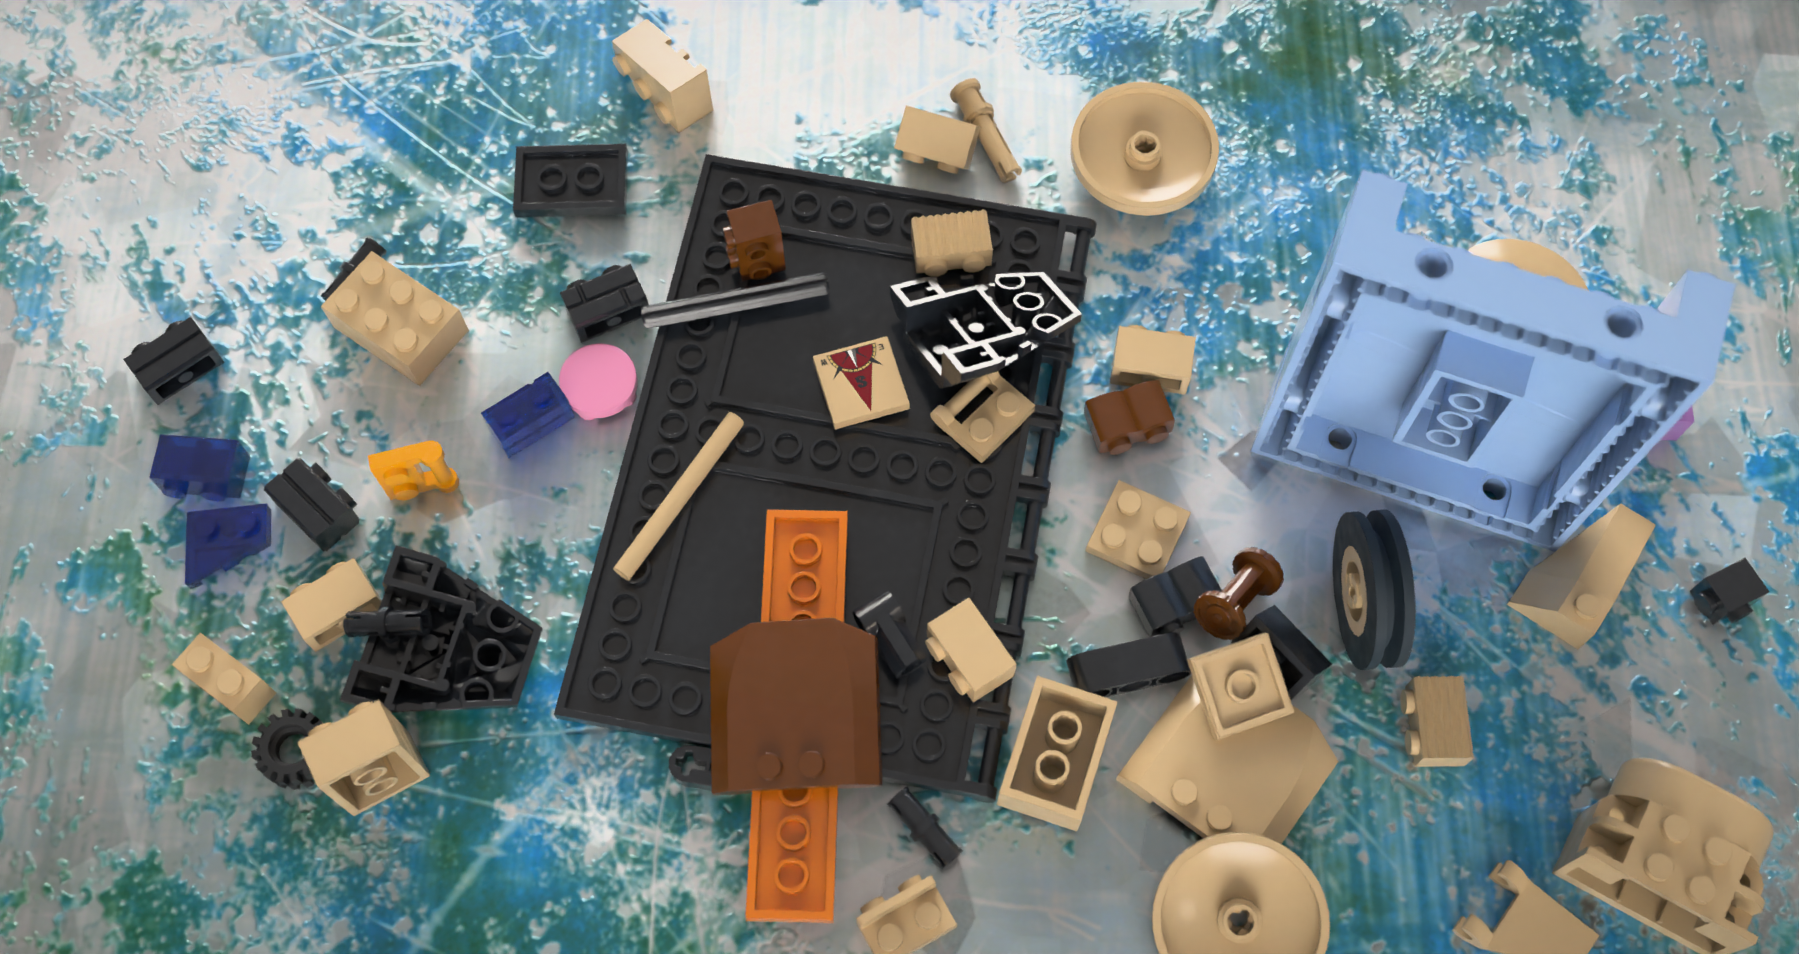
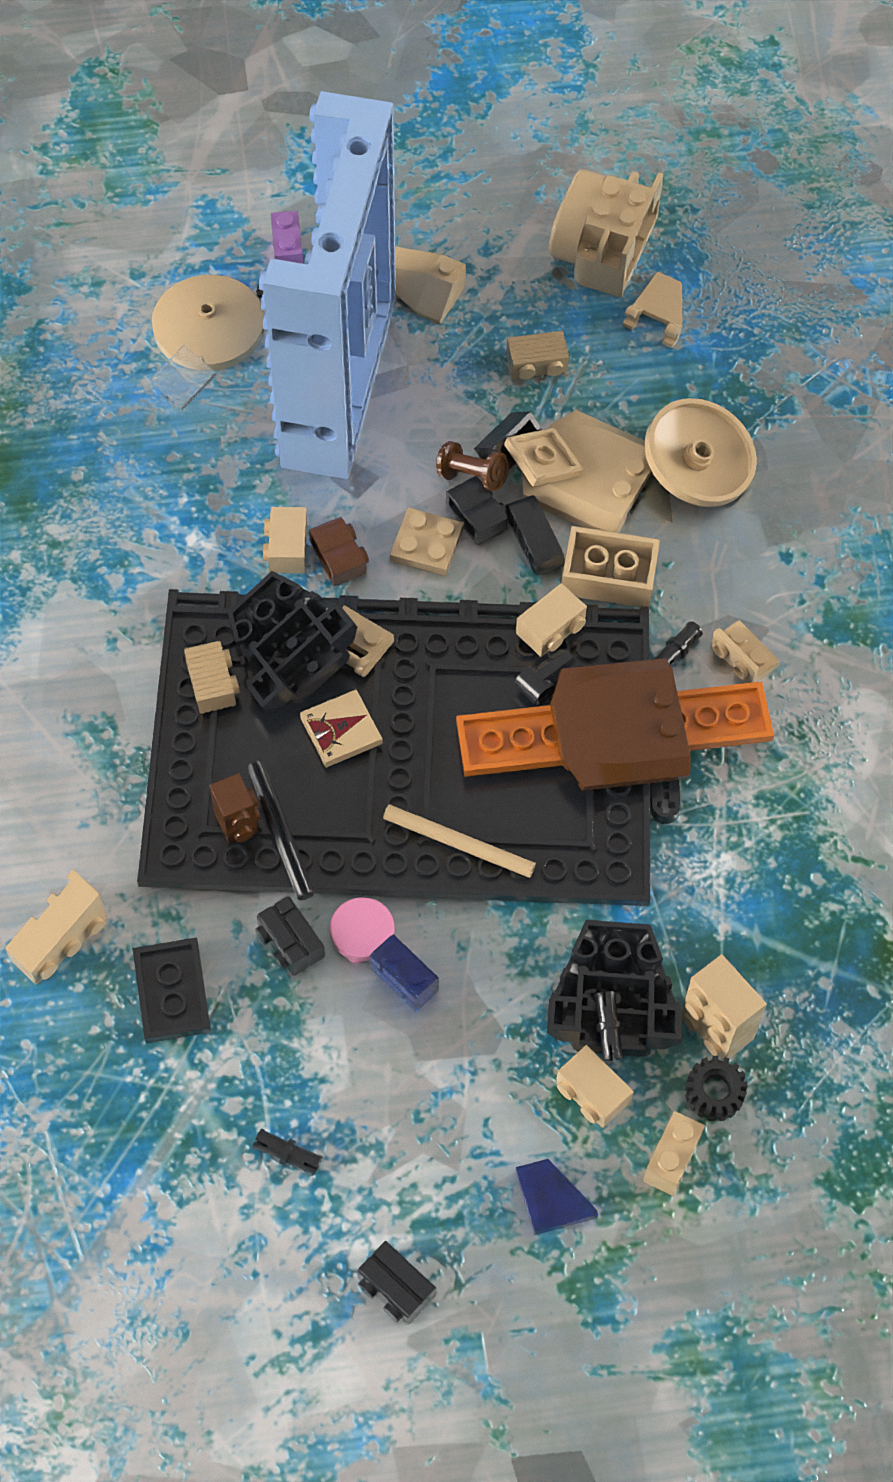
camera: 100 degrees left, 5 degrees down
clear blue brick [149,434,250,502] -> none
black brick [263,458,360,552] -> none
tan brick [321,251,469,386] -> none
light orange plate [368,440,459,500] -> none
tan brick [894,105,981,174] -> none
tan pin [949,78,1022,183] -> none
tan dish [1070,82,1219,216] -> none
black wheel [1333,509,1416,670] -> none
black brick [1690,557,1769,625] -> none

